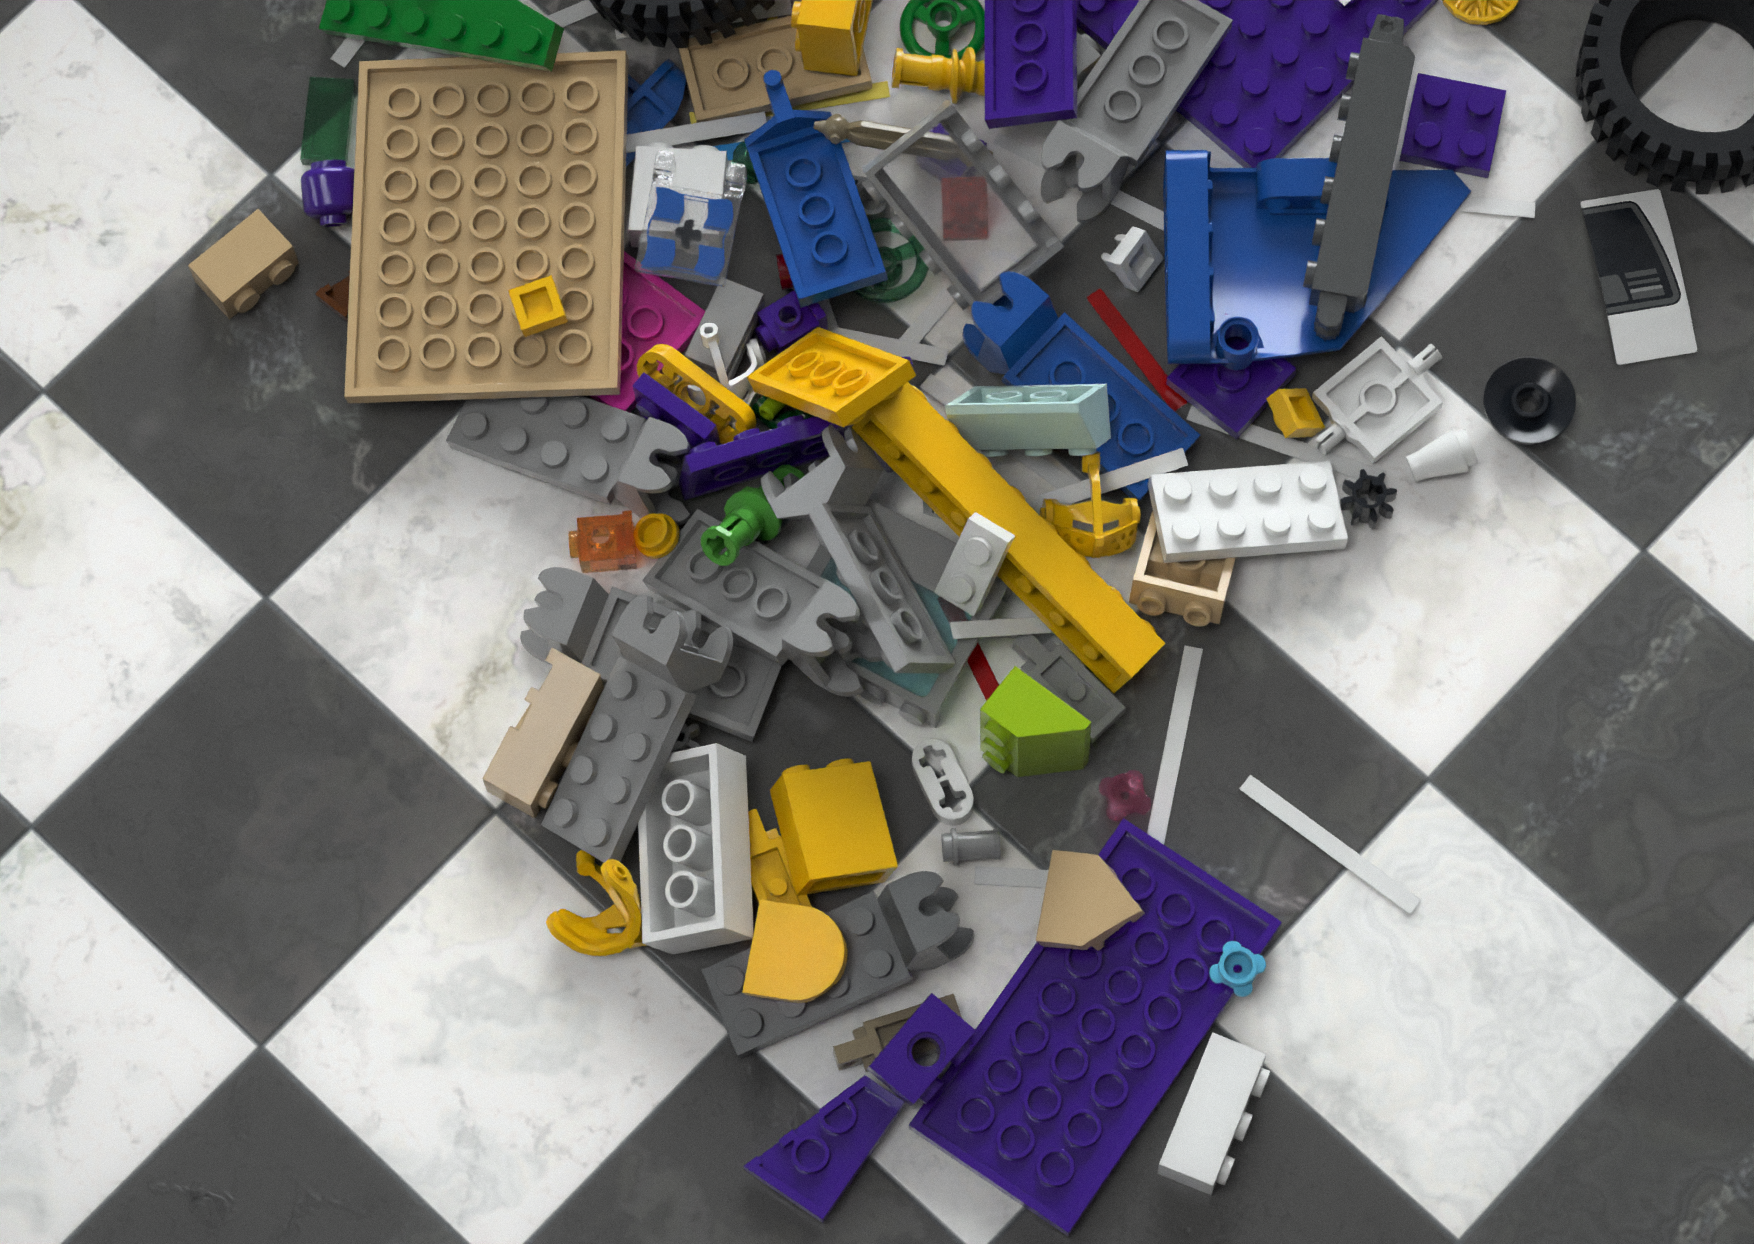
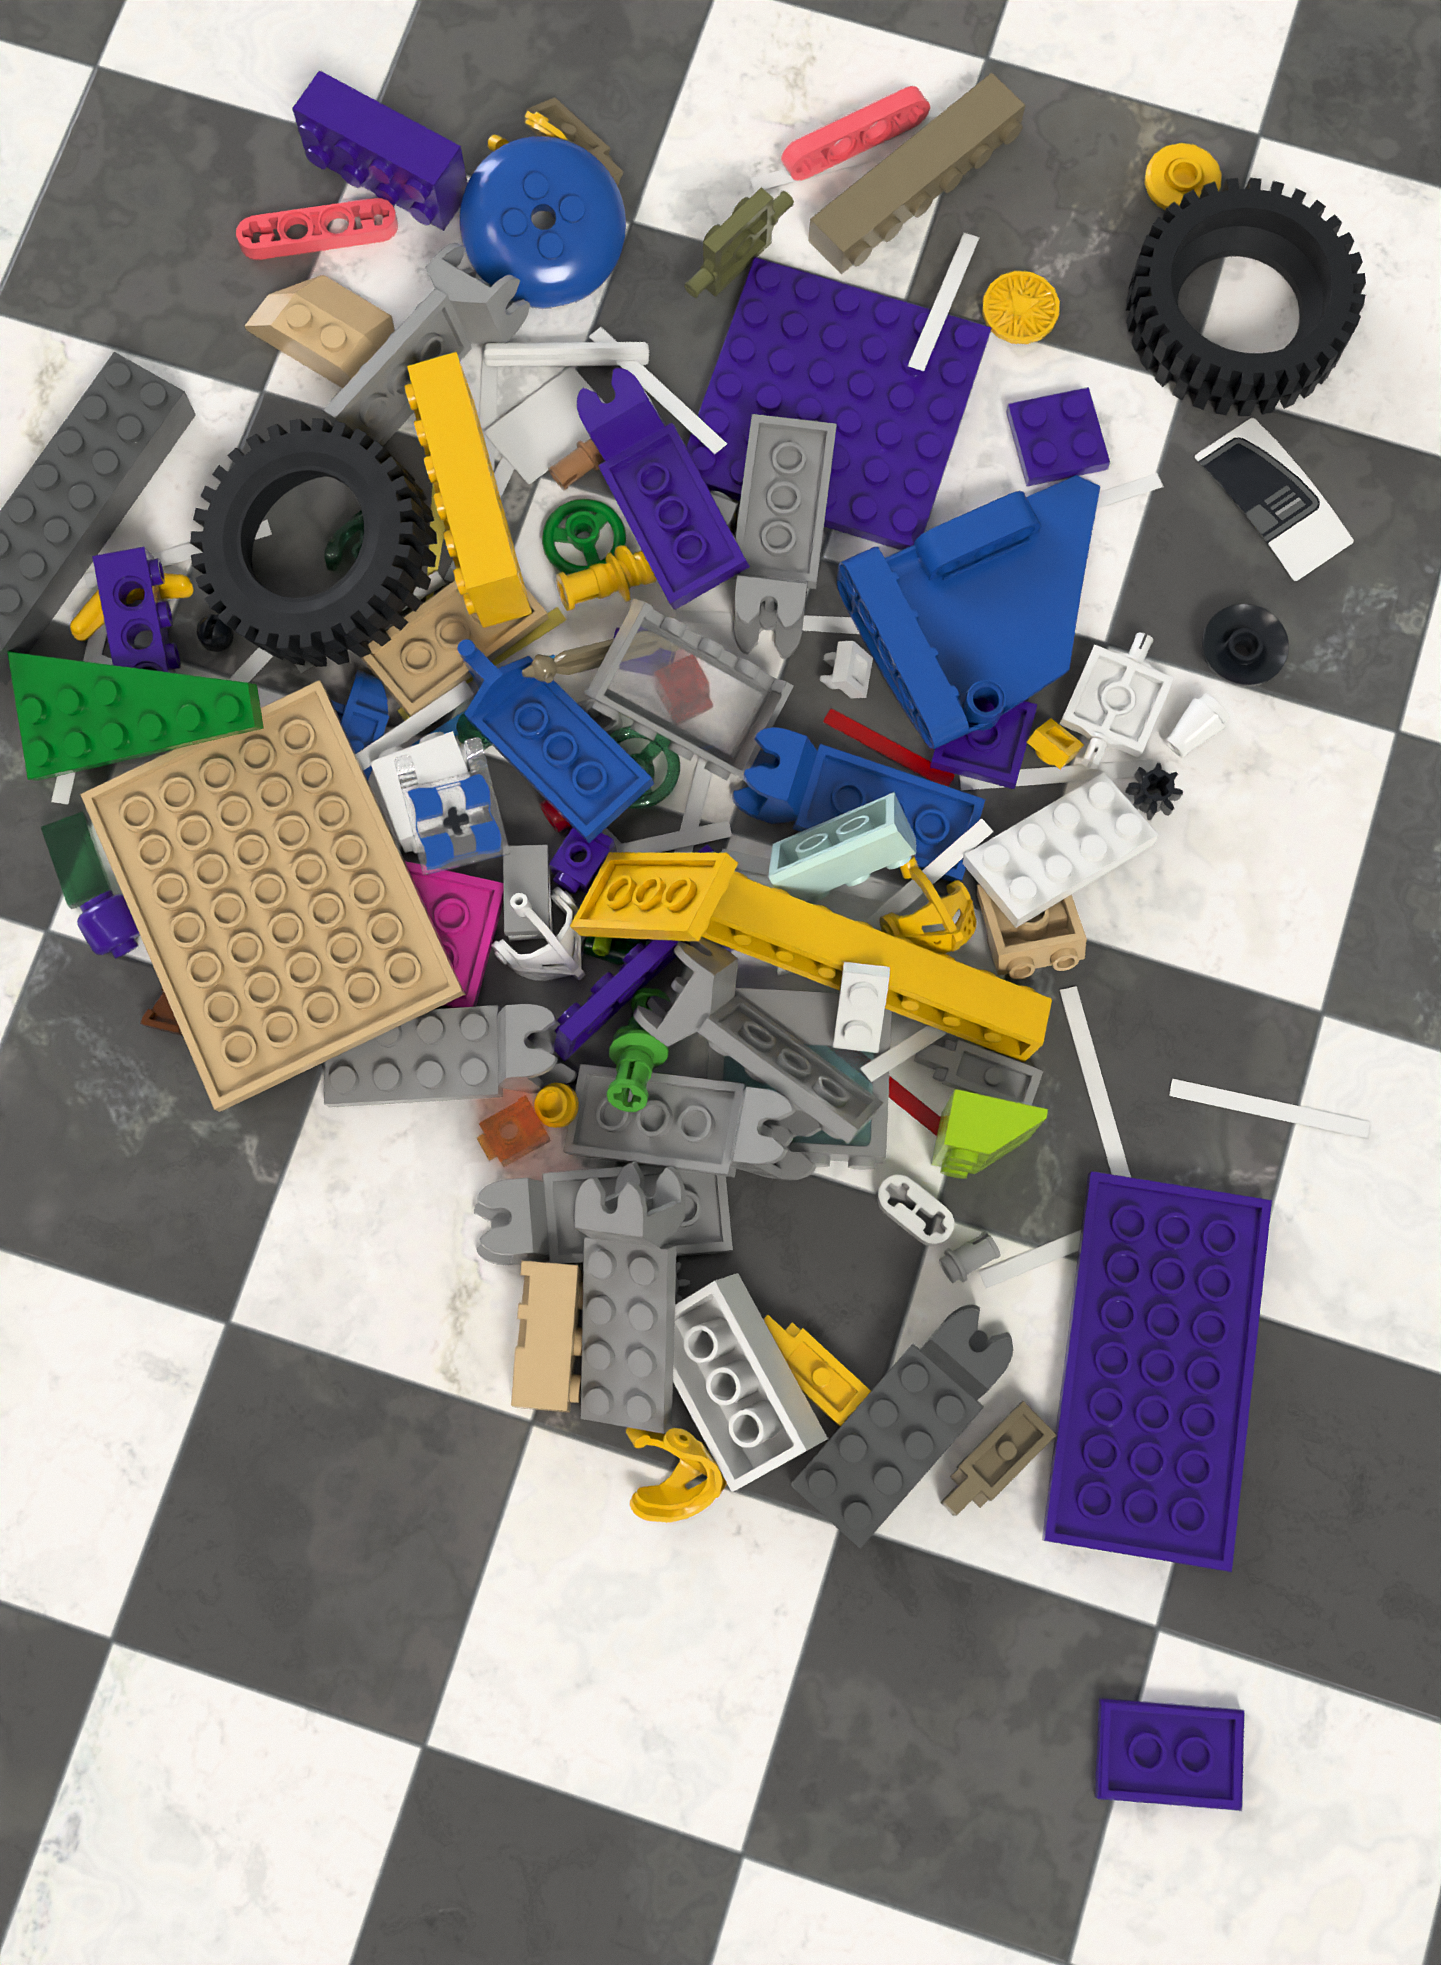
camera: 30 degrees left, 5 degrees up
tan brick [188,209,299,320] -> none
yellow plate [508,275,568,337] -> none
dark purple plate [632,372,721,456] -> none
yellow beam [637,344,756,444] -> none
yellow tile [742,899,847,1003] -> none
dark purple wing [743,1075,905,1223] -> none
yellow brick [770,758,898,896] -> none
dark purple brick [867,993,976,1106] -> none
tan slope [1036,850,1145,951] -> none
clear pink plate [1099,770,1151,822] -> none
white brick [1157,1032,1270,1195] -> none
medium azure plate [1209,941,1266,997] -> none
dark grey hinge [1303,14,1415,341] -> none

